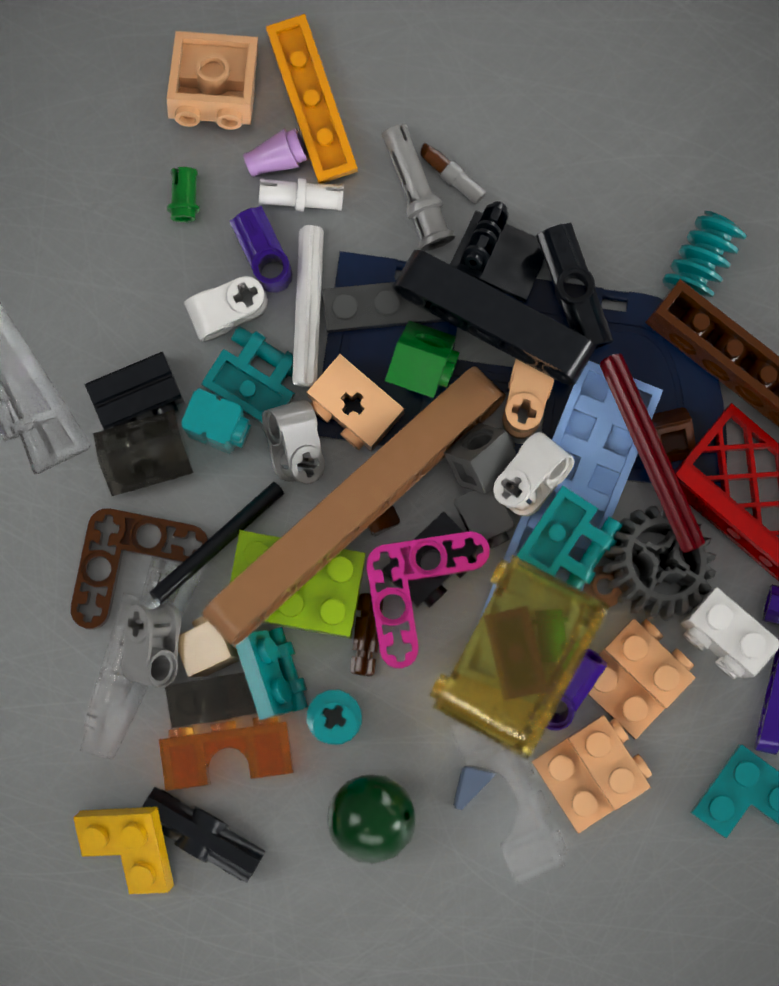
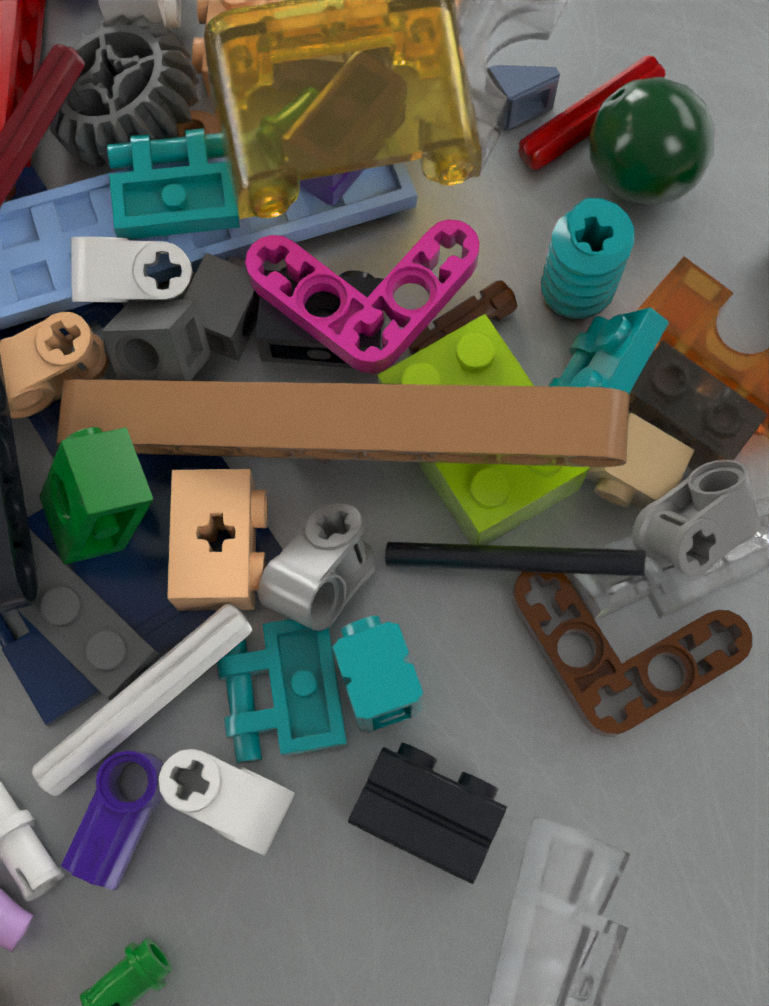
camera: 130 degrees left, 10 degrees down
clear smoke brick [93,410,193,497] -> none
none -> red axle [518,55,666,170]

